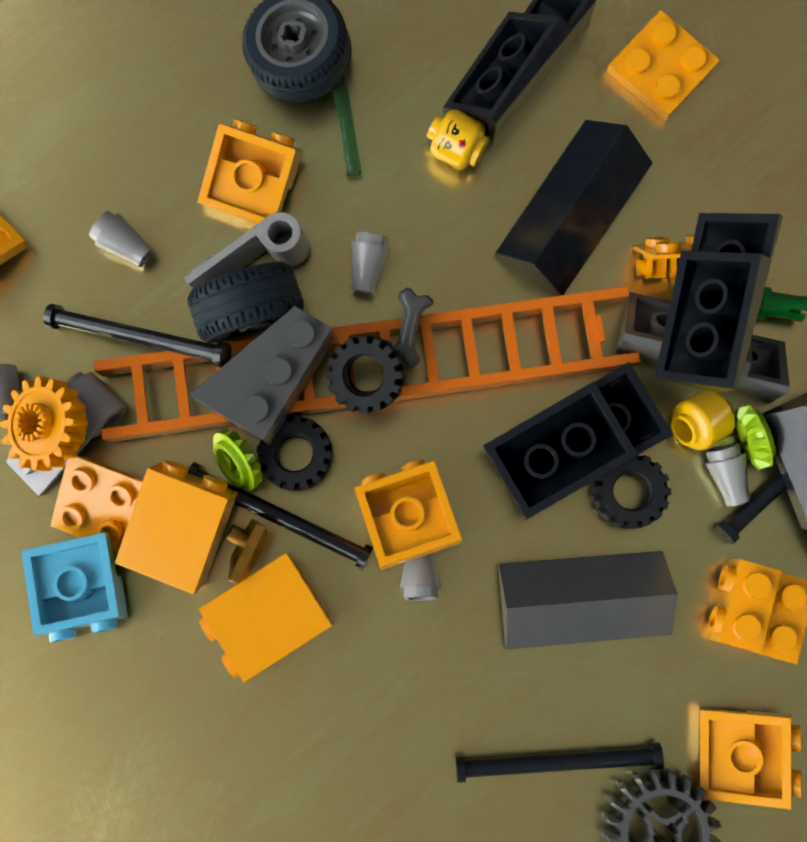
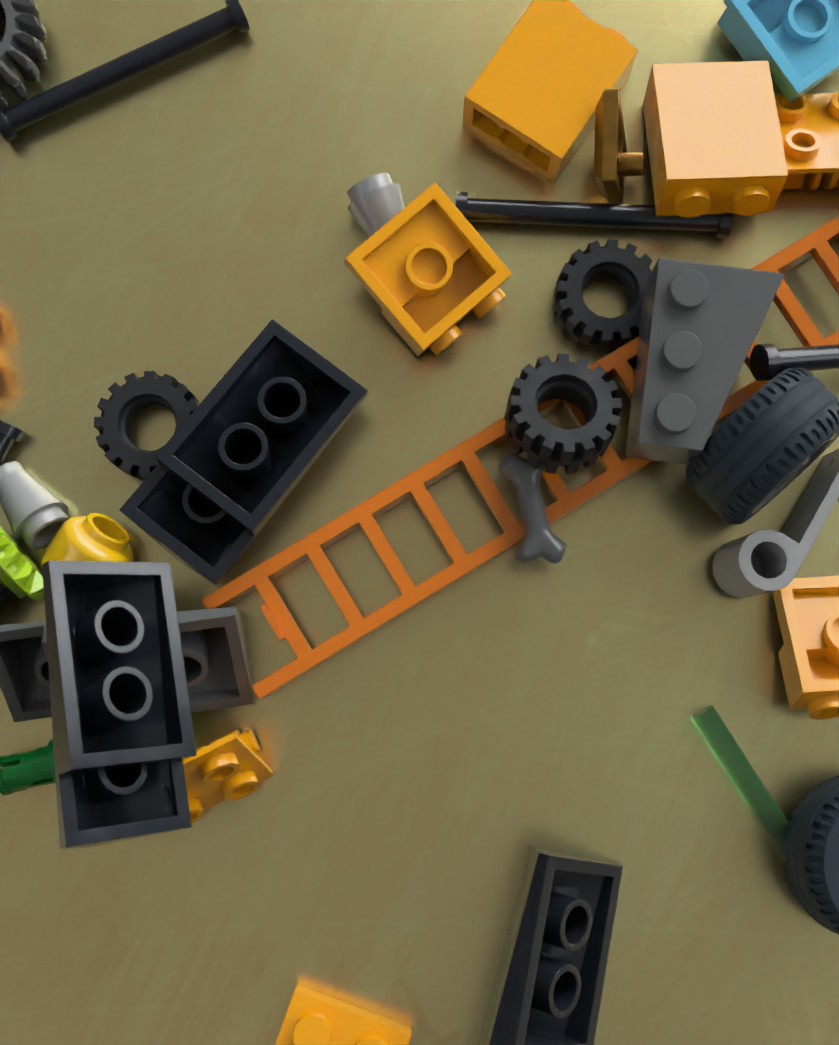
camera: 160 degrees right, 0 degrees up
lime gear [213,429,262,492] -> none
light grey cone [351,232,391,294] -> none
yellow head [427,109,489,171] -> none
black slope [495,120,653,296] -> none
dark grey slope [498,551,678,650] -> none

